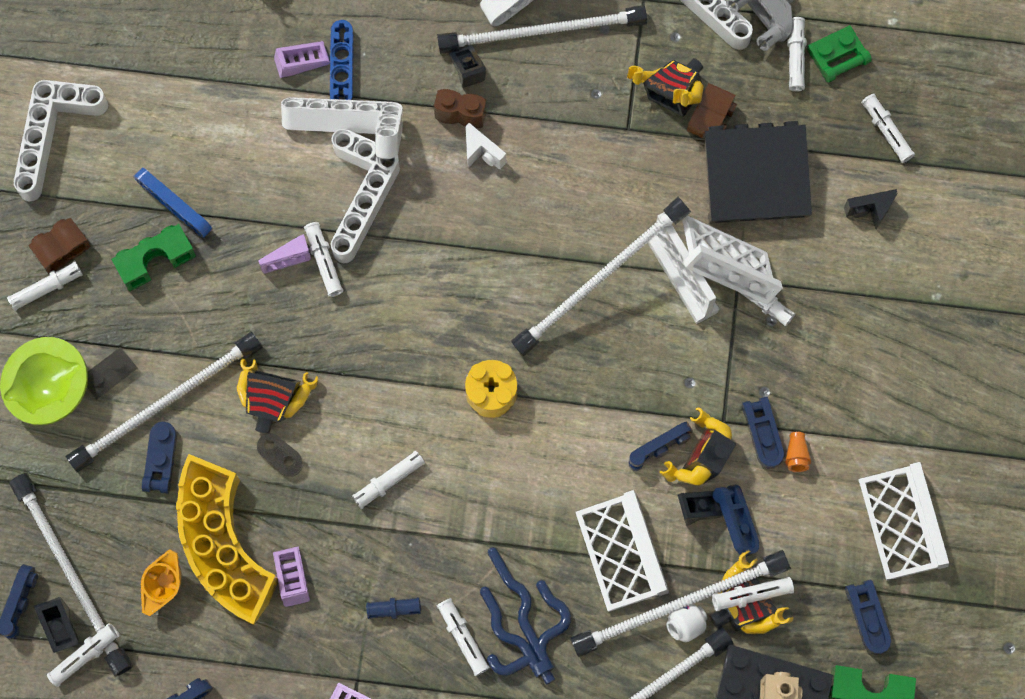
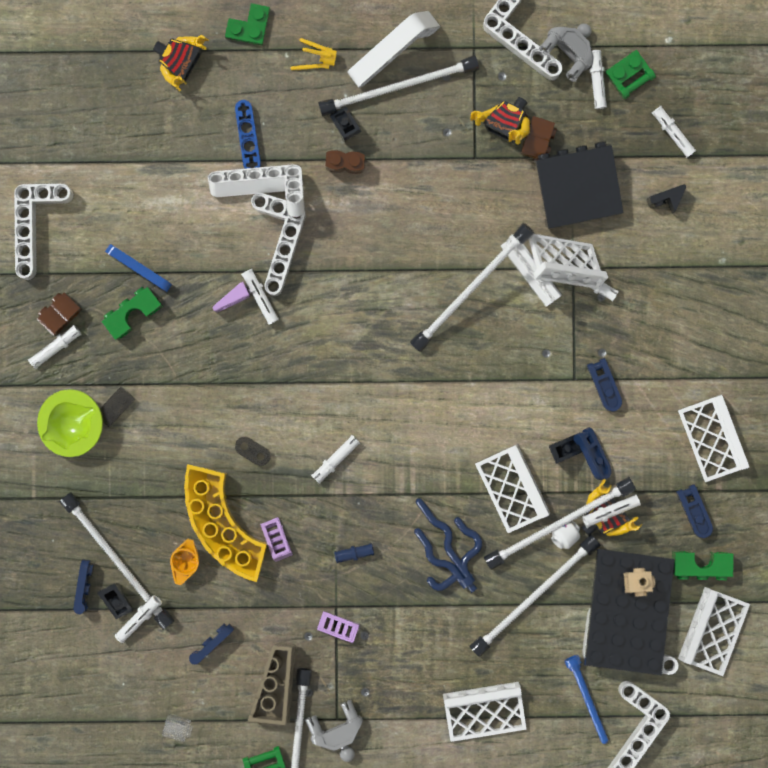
camera: 10 degrees left, 15 degrees up
white hose [65,331,263,473] -> none
dark blue plate [142,422,177,494] -> none
torso [237,359,318,433] -> none
lavender slope [274,41,330,78] -> none
white pin [437,598,490,676] -> none
yellow brick [465,360,517,418] -> none
white slope [466,123,507,169] -> none
dark blue plate [628,421,693,471] -> none
torso [660,408,736,486] -> none
orange cone [785,432,811,472] -> none

